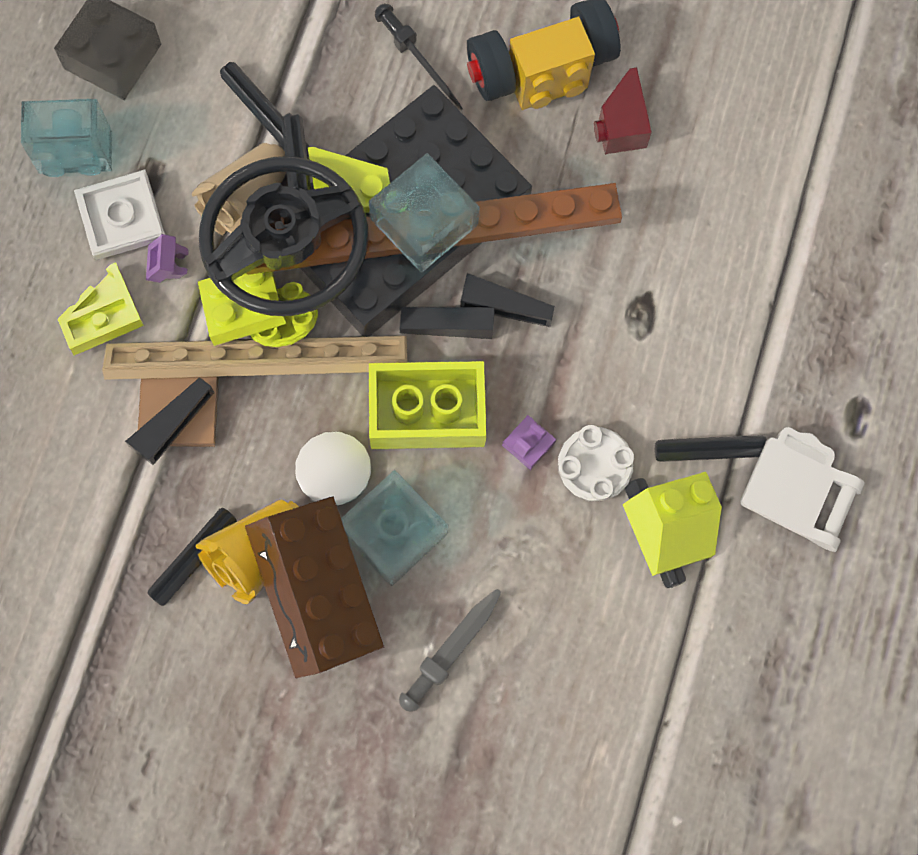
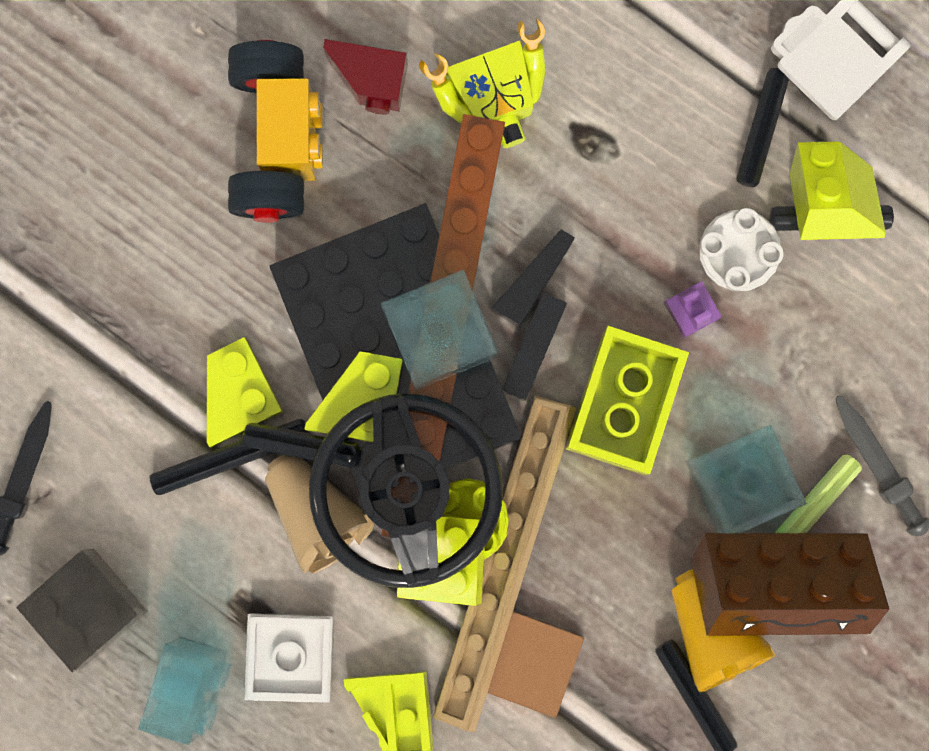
camera: 70 degrees left, 10 degrees up
black piece [125,377,214,465] -> none
medium lavender tile [146,234,189,283] -> none
white dish [296,432,371,505] -> none
black sword [375,3,463,110] -> none
none -> neon yellow wing [207,337,283,448]
none -> neon yellow torso [419,17,546,148]
none -> yellowish green axle [775,454,862,533]

